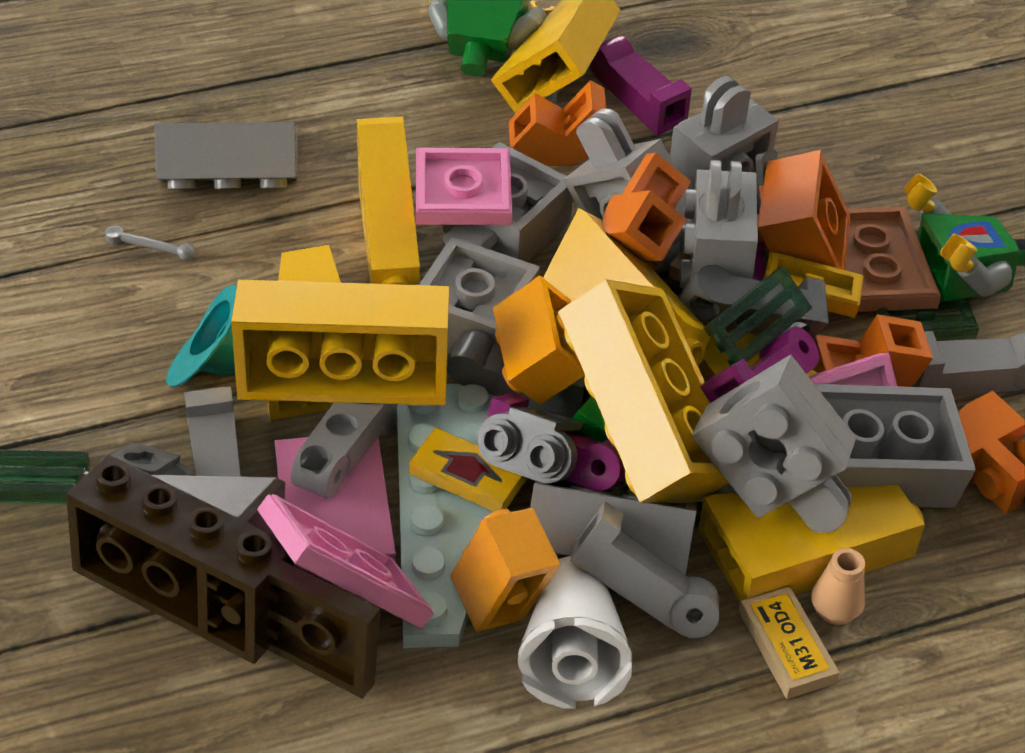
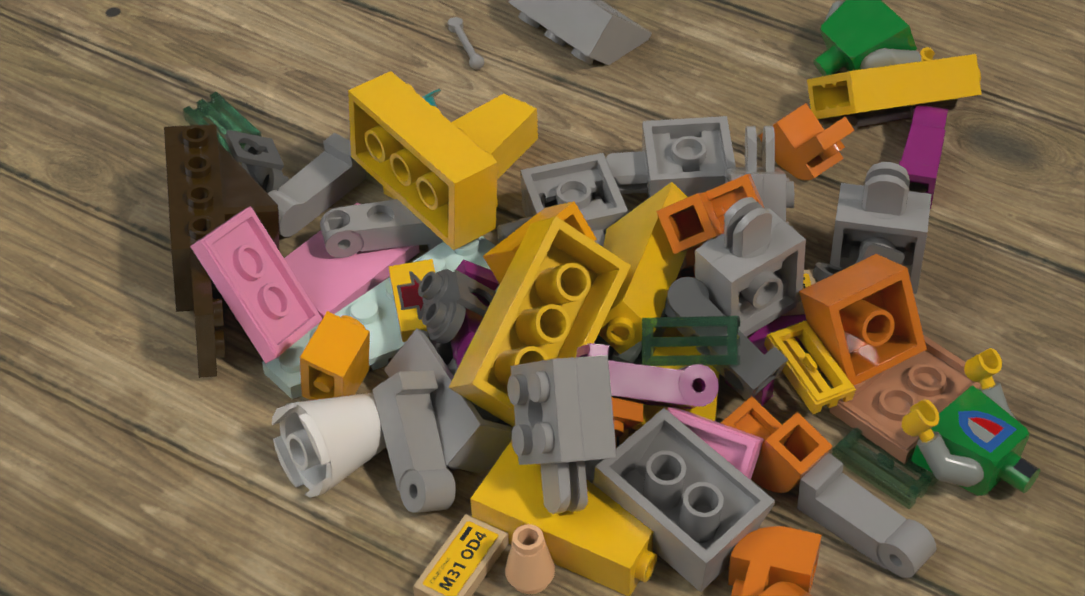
camera: 55 degrees right, 0 degrees up
yellow slope [357,116,420,285] -> none
bright pink tile [416,148,512,225] -> none

